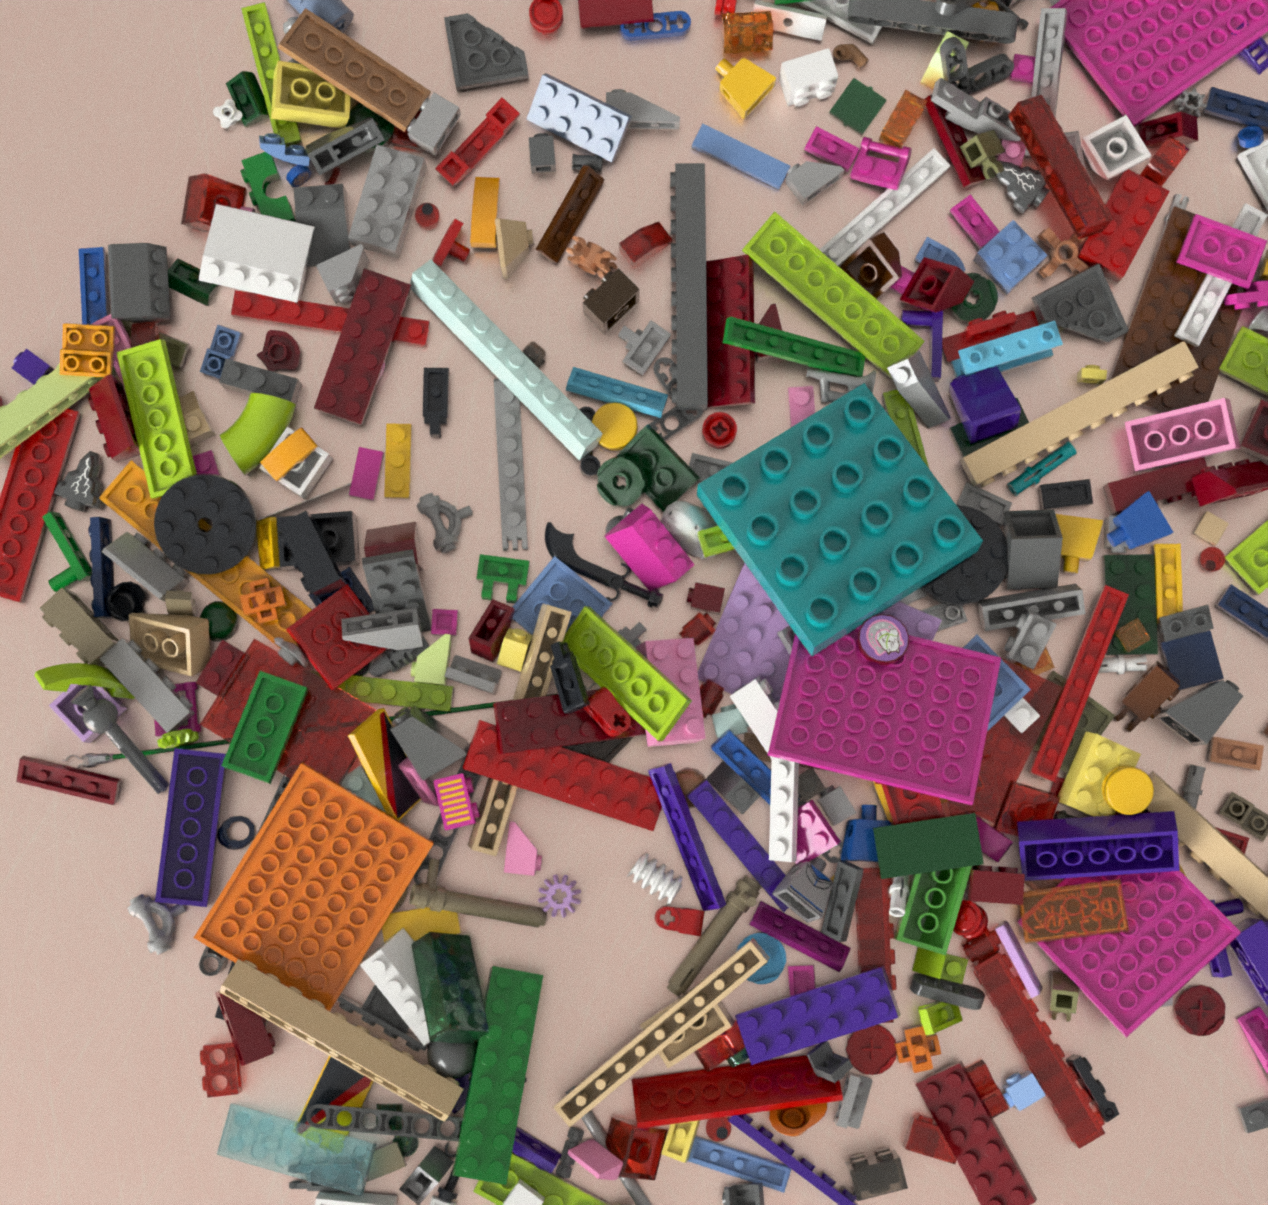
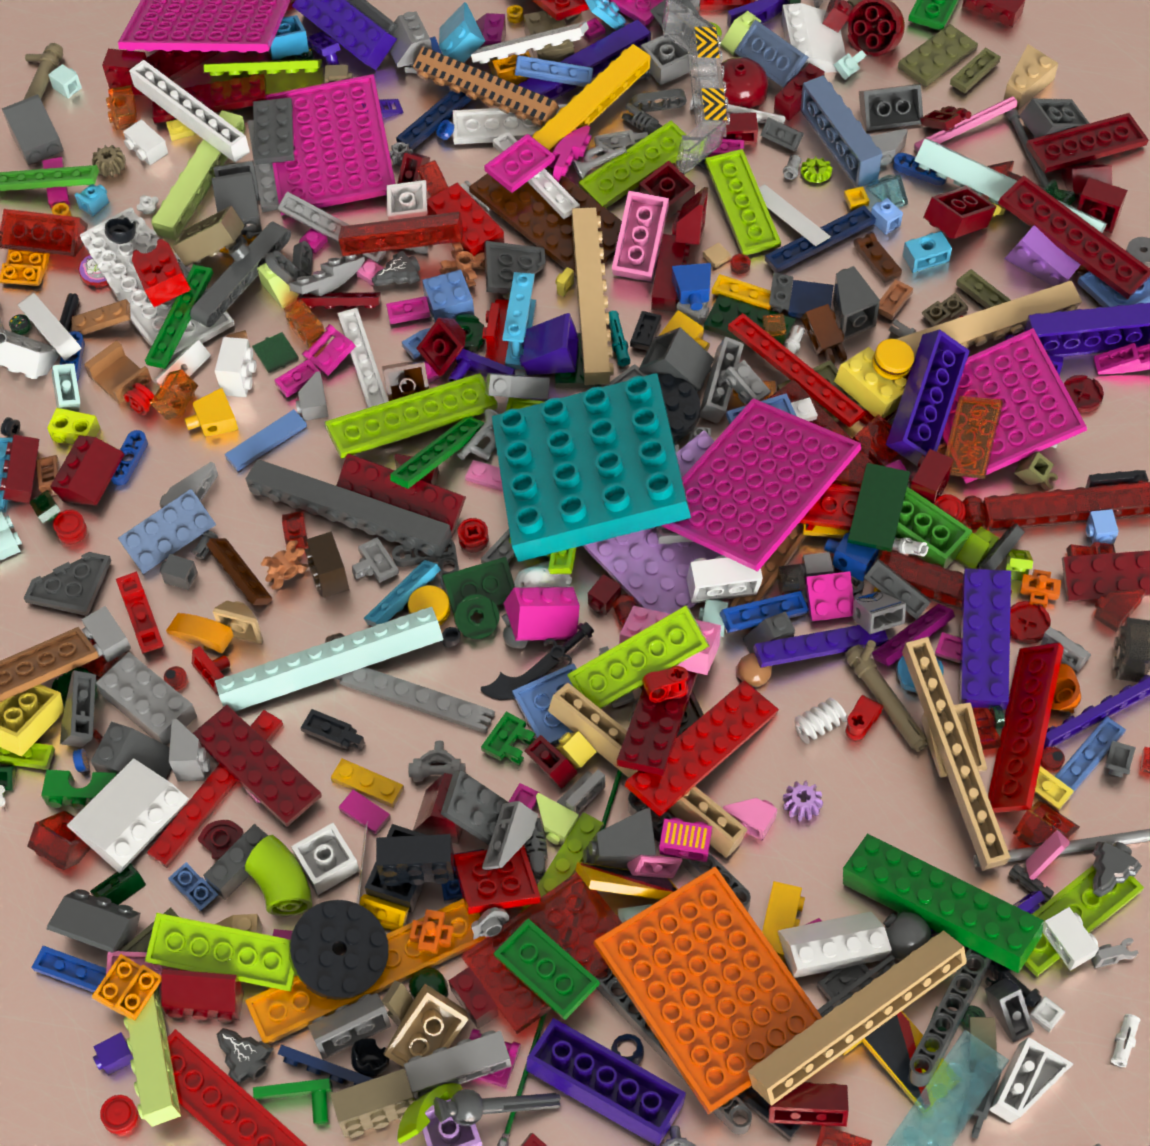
camera: 65 degrees left, 25 degrees down
clear red slope [131,321,159,348] -> none
lime gear [157,729,199,749] -> none
medium blue slope [259,133,310,166] -> none
light orange slope [260,427,318,481] -> none
dark tan cylinder [409,859,547,928] -> none
clear green brick [411,932,489,1044] -> none
black hinge [550,641,590,714] -> none
dark purple plate [648,763,727,911] -> none
white plate [769,758,799,862] -> none
dark grey bracket [807,1041,853,1083] -> none
tile [857,614,909,665] -> none
olive brick [960,130,1005,180] -> none
lavender tile [995,921,1043,998] -> none

